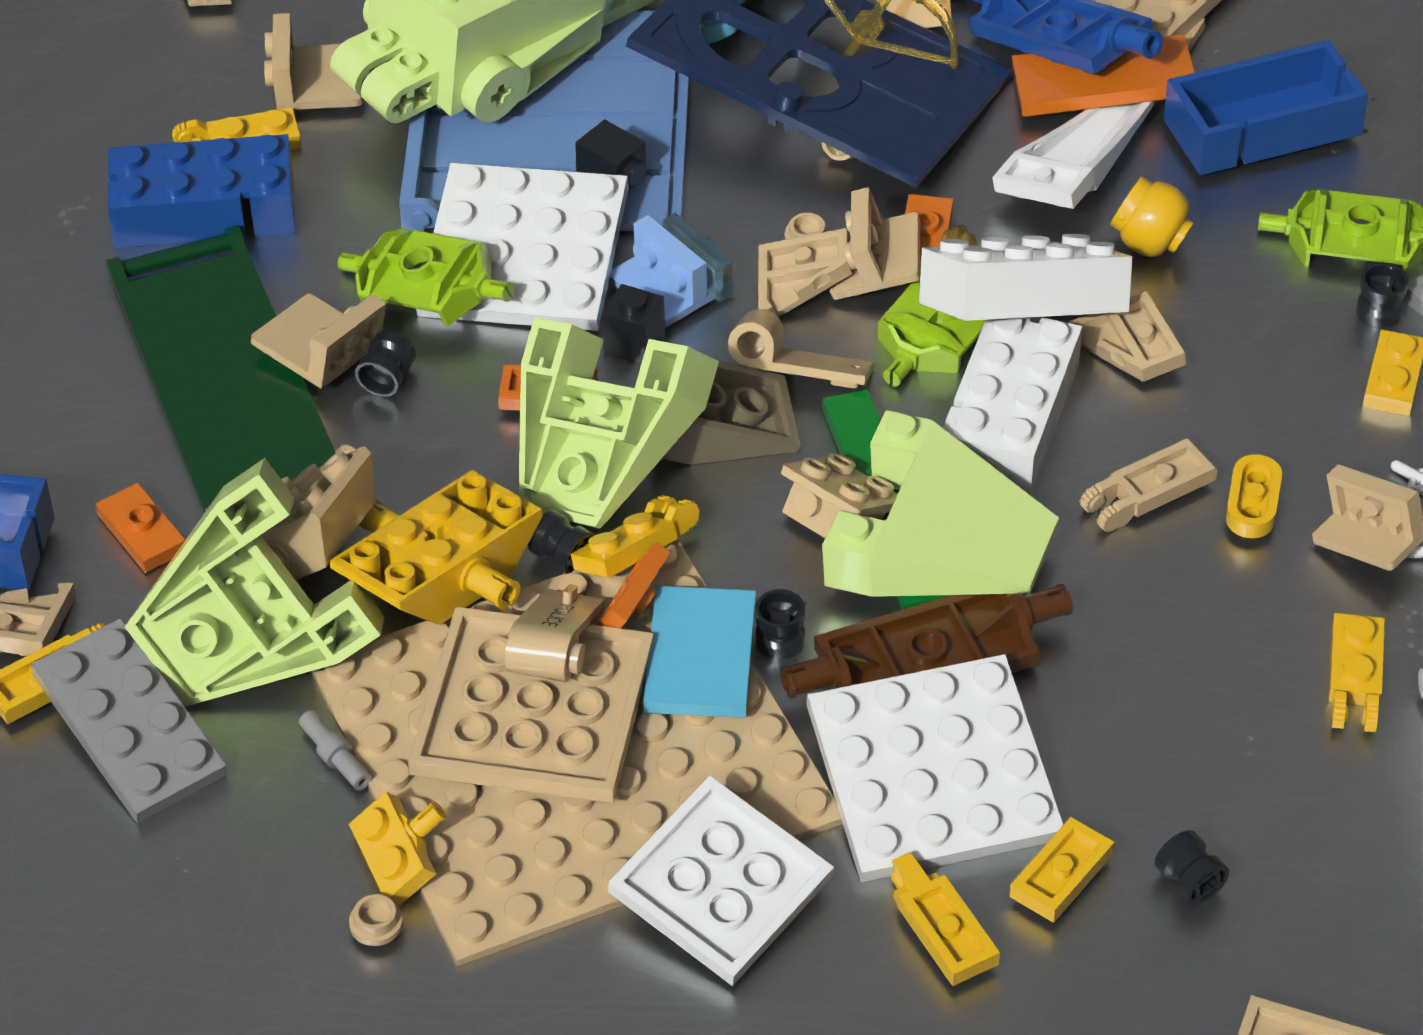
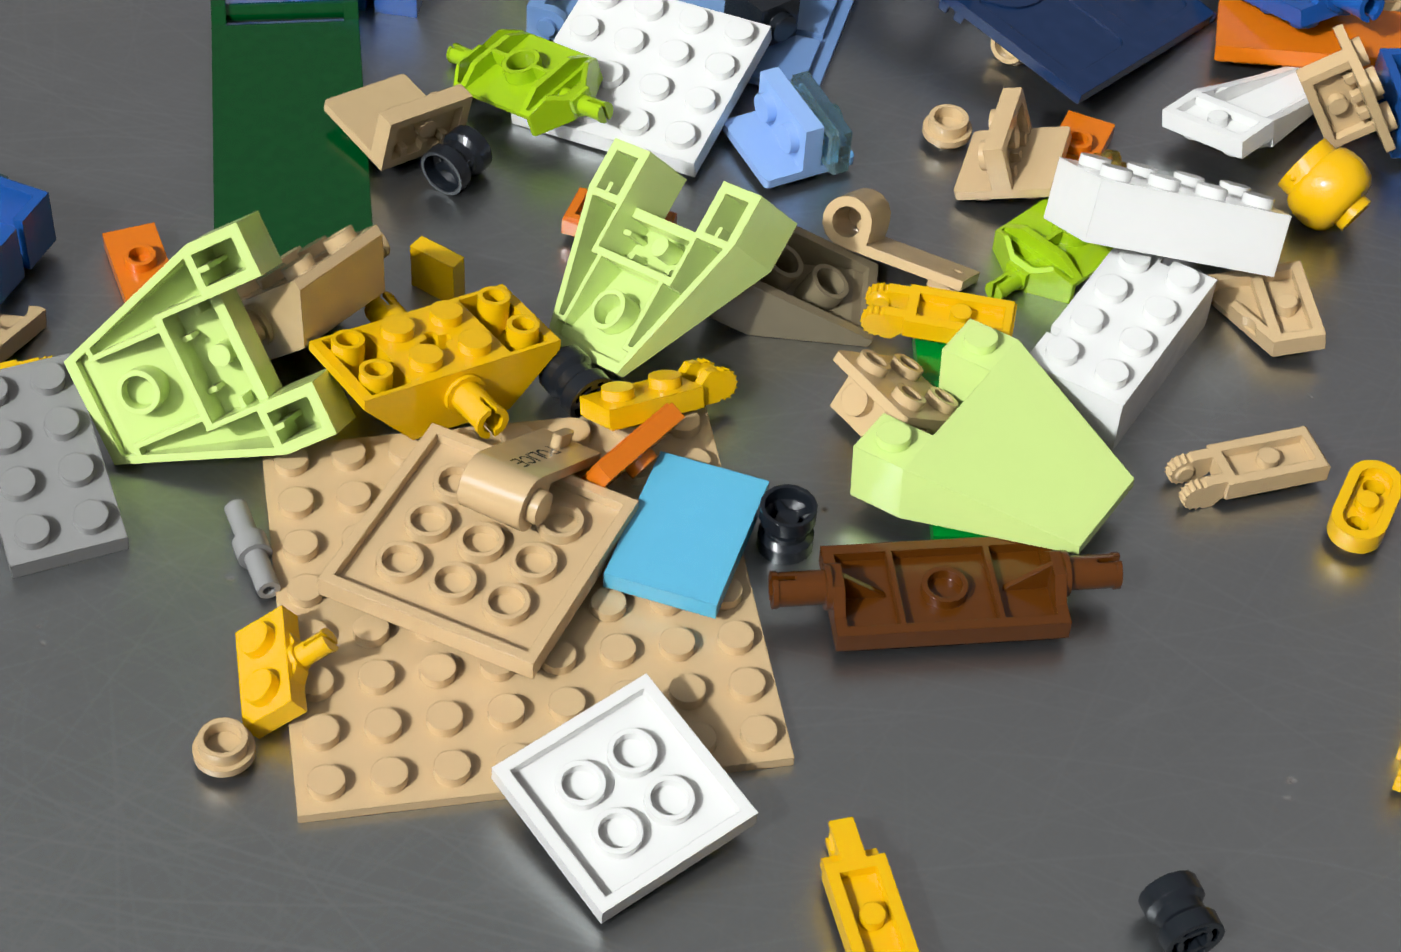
camera: 10 degrees right, 0 degrees up
black brick [602,284,665,365] -> none
tan wing [758,228,852,317] -> none
white plate [807,654,1063,883] -> none
yellow plate [1010,817,1115,923] -> none
none -> yellow tile [410,235,465,300]
none -> yellow hinge [860,282,1017,344]
none -> tan bracket [1295,24,1398,153]

